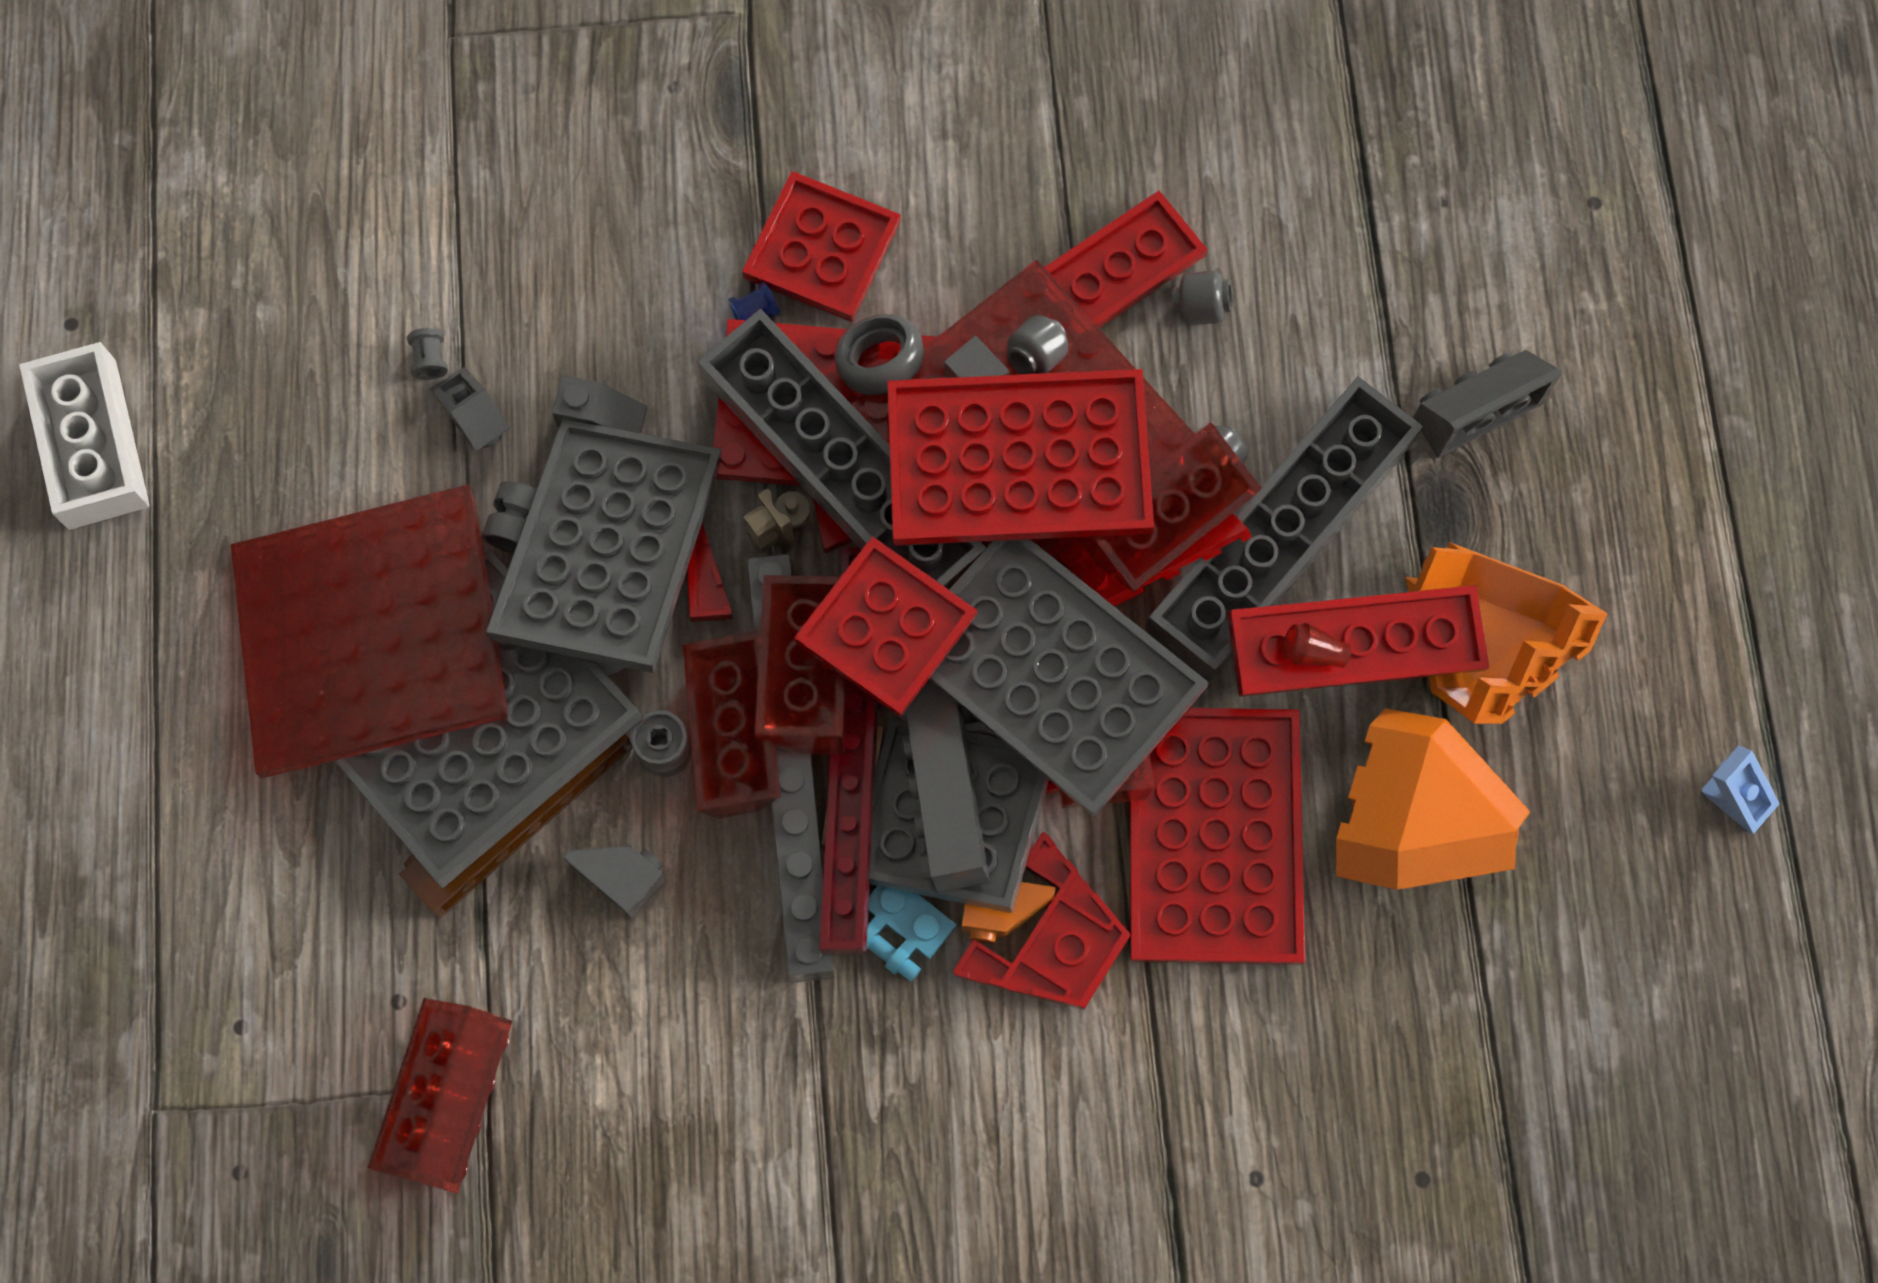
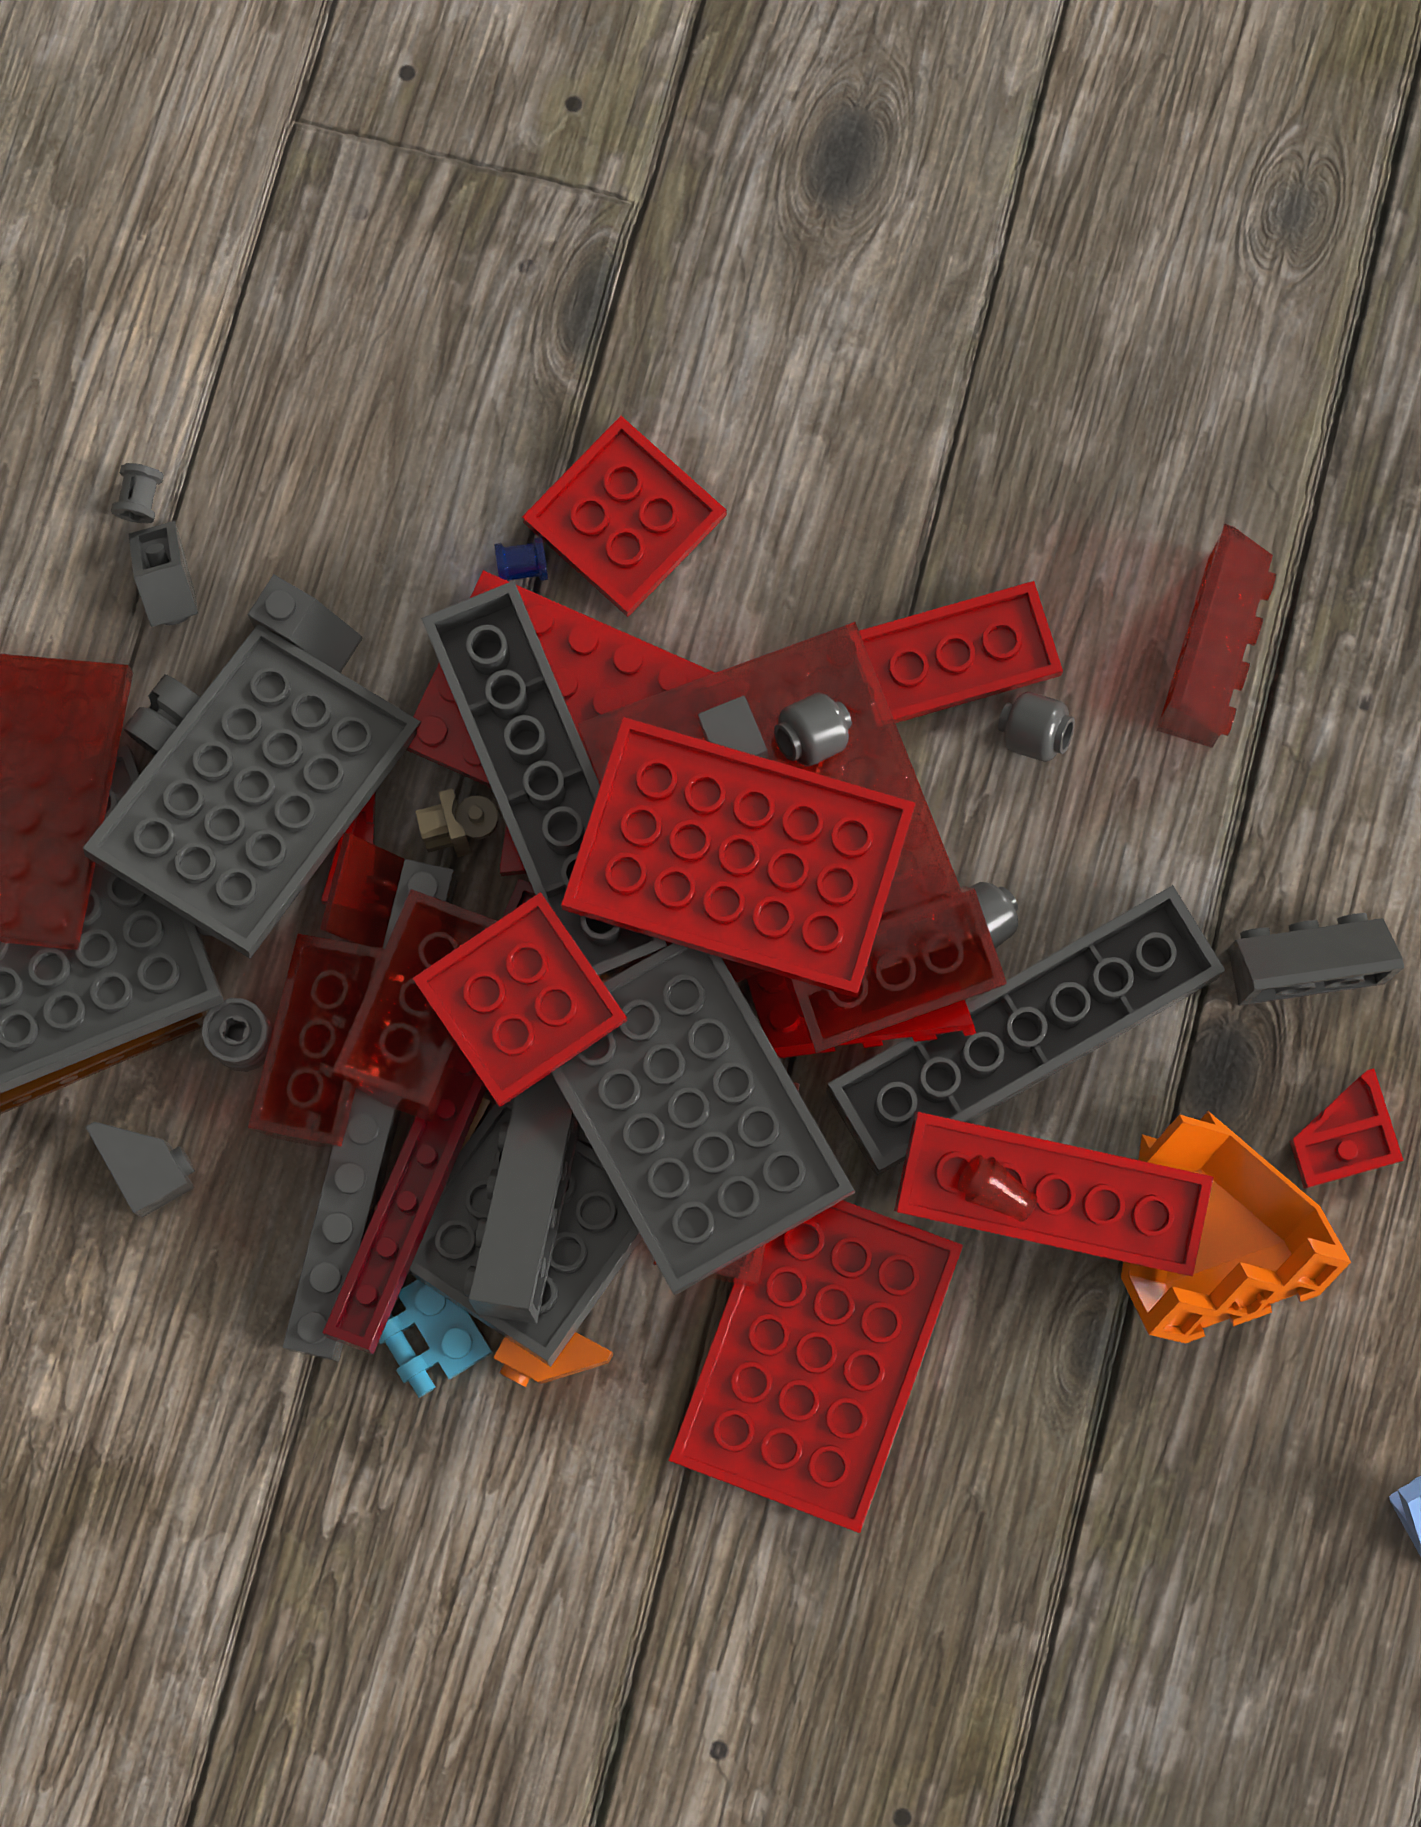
camera: 20 degrees right, 5 degrees up
dark grey wheel [834,314,925,396] -> none
red wing [952,832,1131,1010] -> none
orange panel [1336,708,1530,890] -> none
none -> clear red piece [320,833,405,955]
none -> clear red slope [1156,524,1276,748]
none -> red wing [1289,1068,1404,1189]

